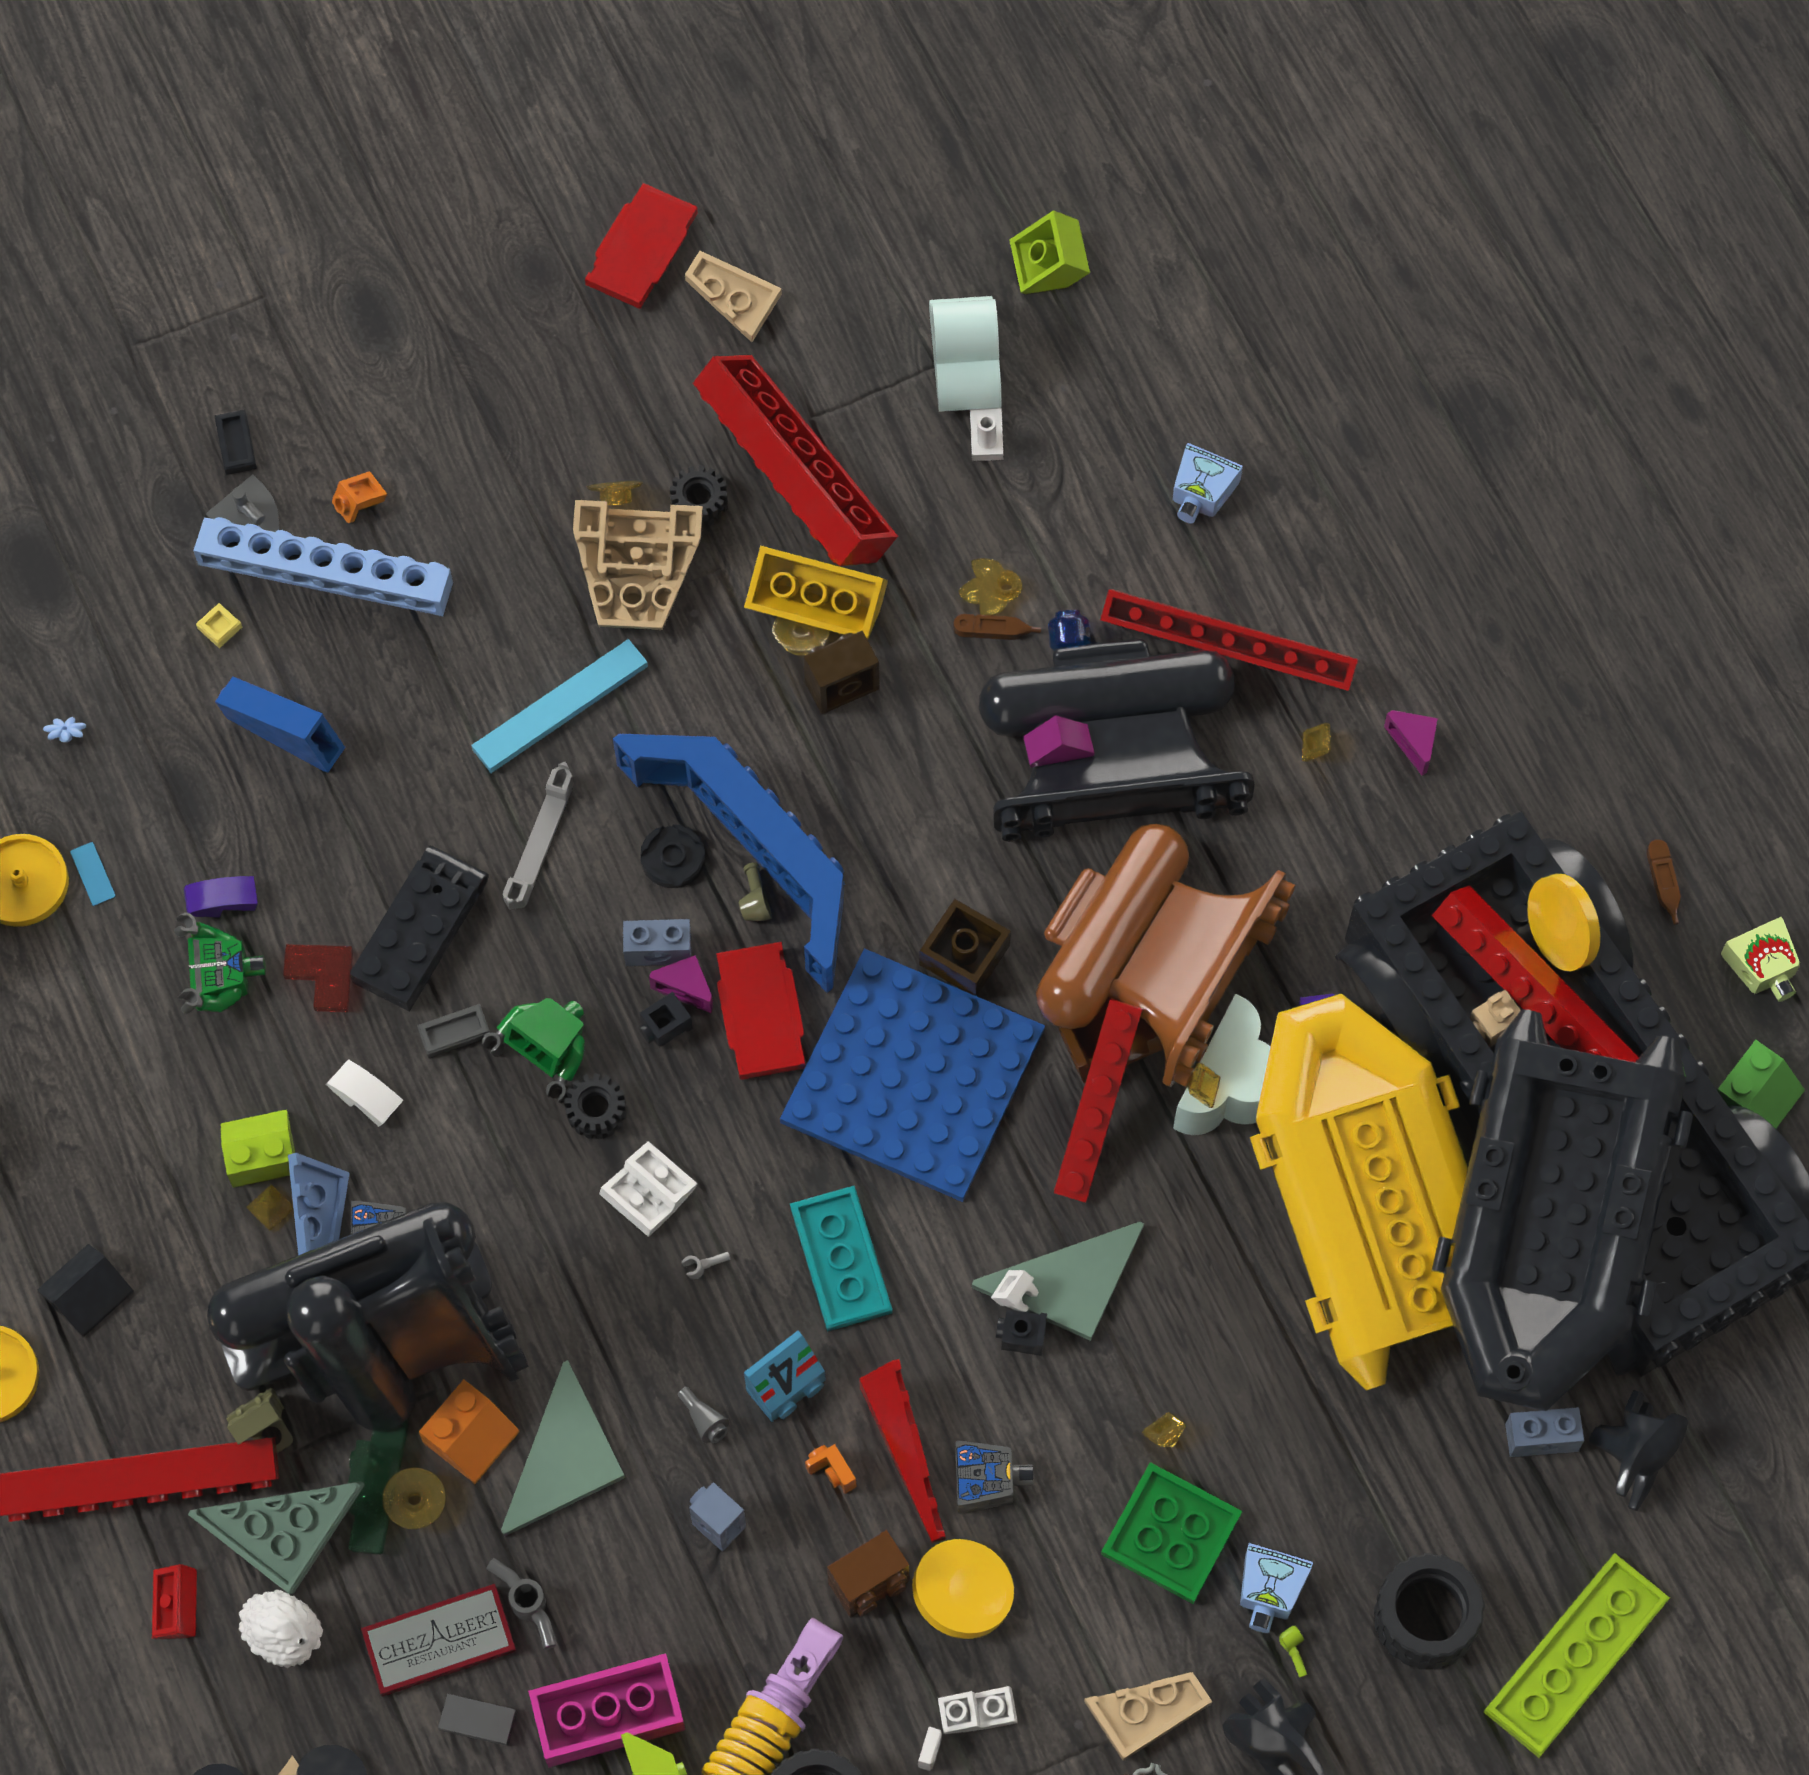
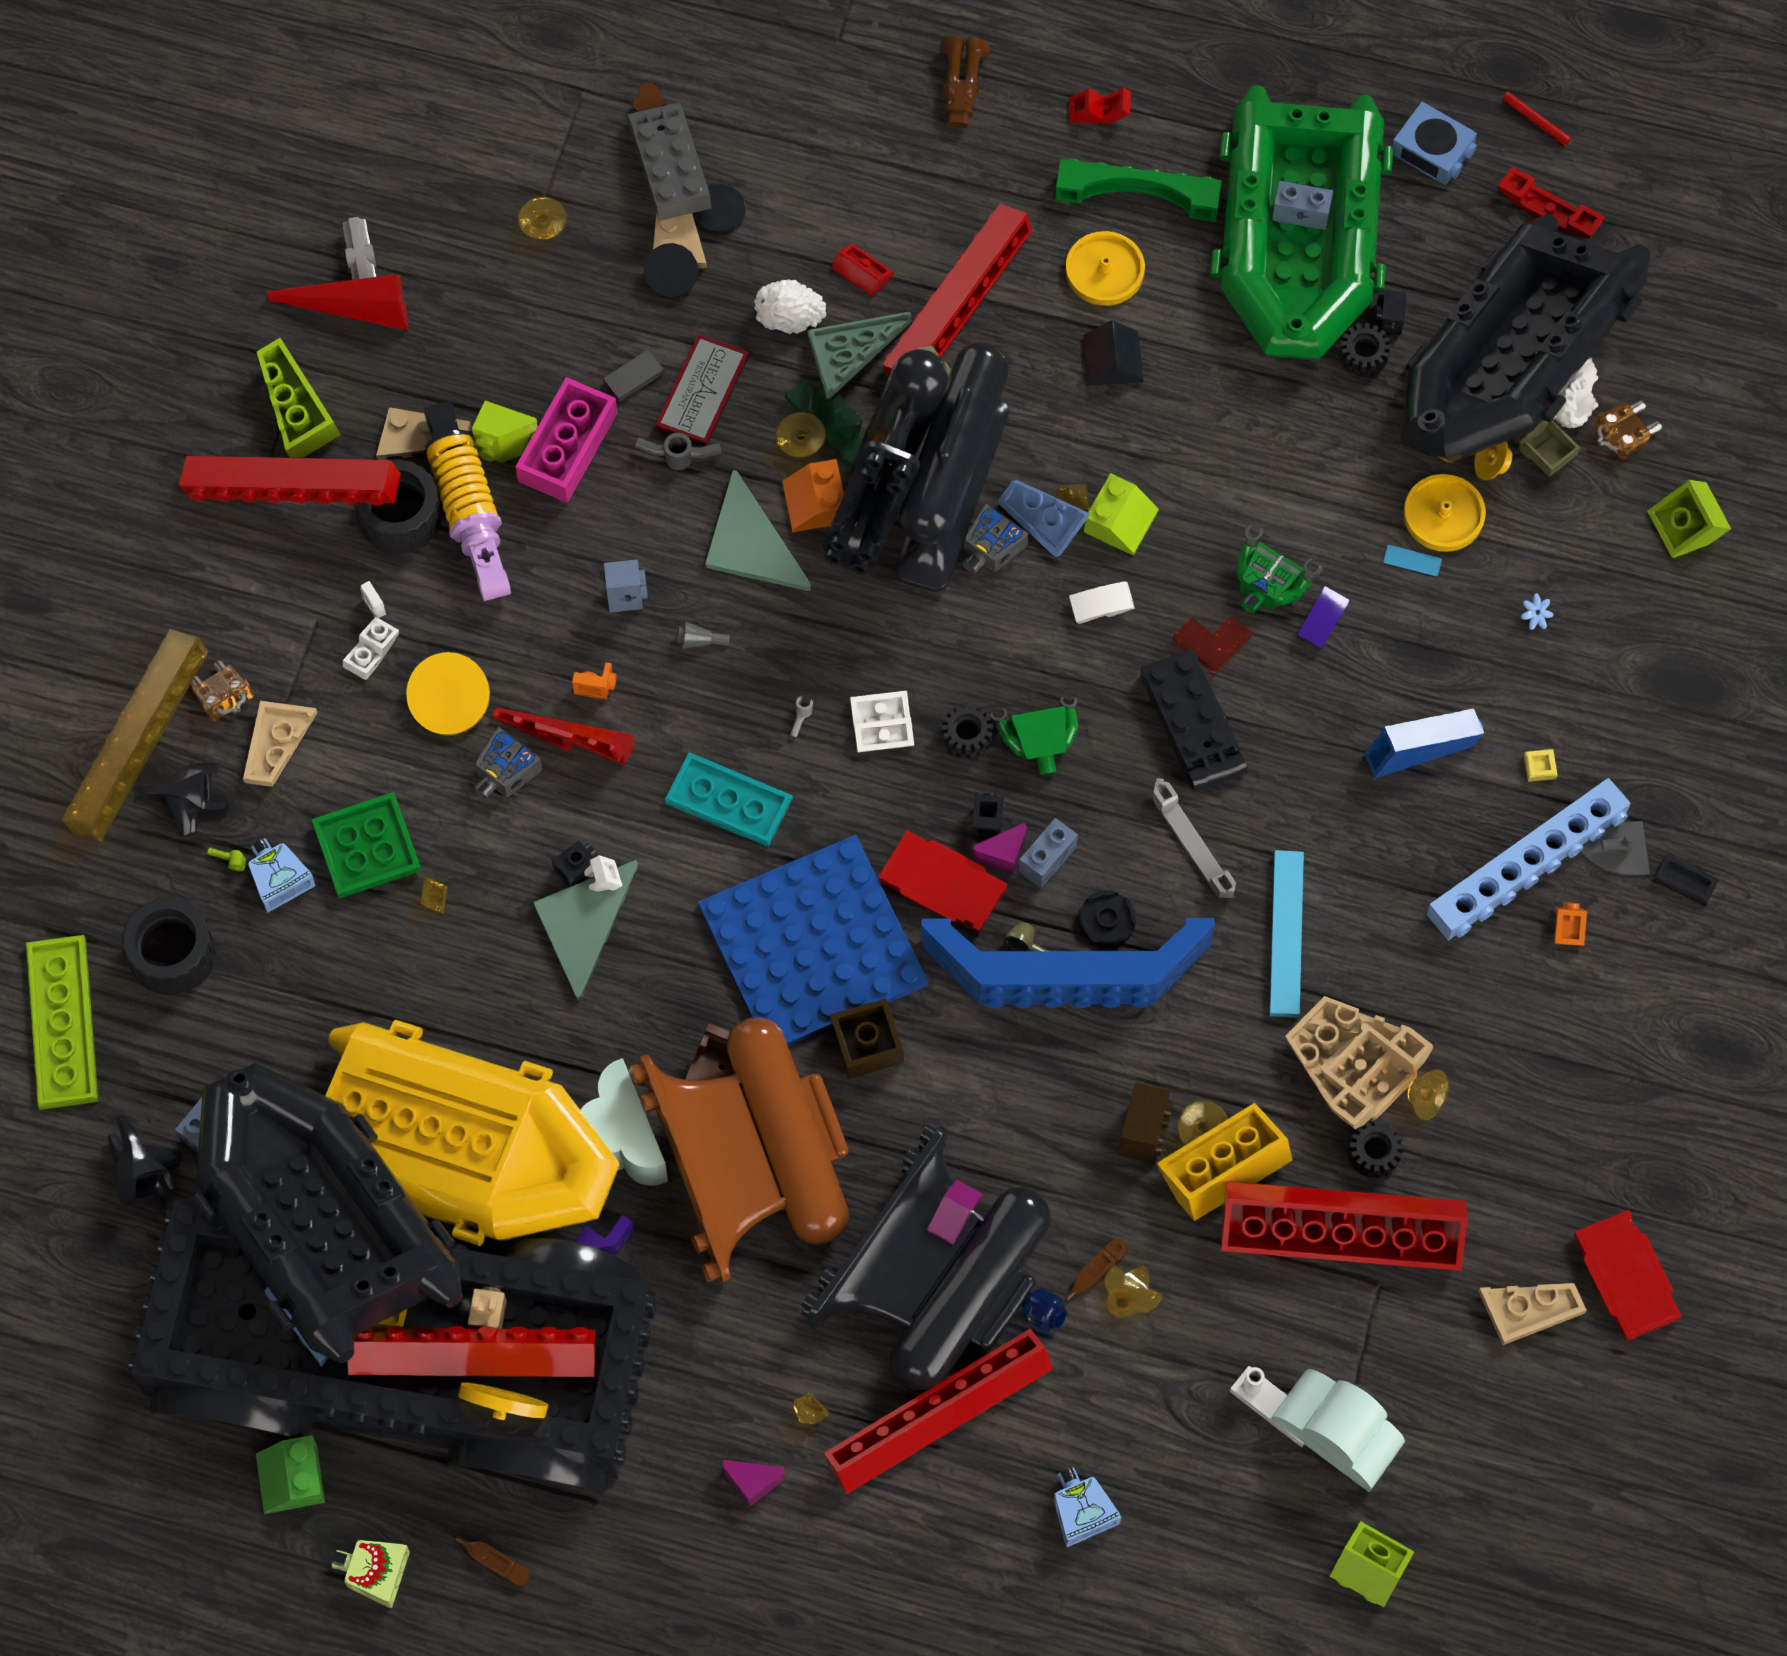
camera: 130 degrees right, 0 degrees up
dark grey tile [417,1004,490,1059] -> none
dark azure slope [744,1330,825,1422] -> none
reddish brown brick [827,1530,909,1618] -> none
red plate [1054,999,1143,1203] -> none
clear yellow slope [1187,1063,1221,1108] -> none

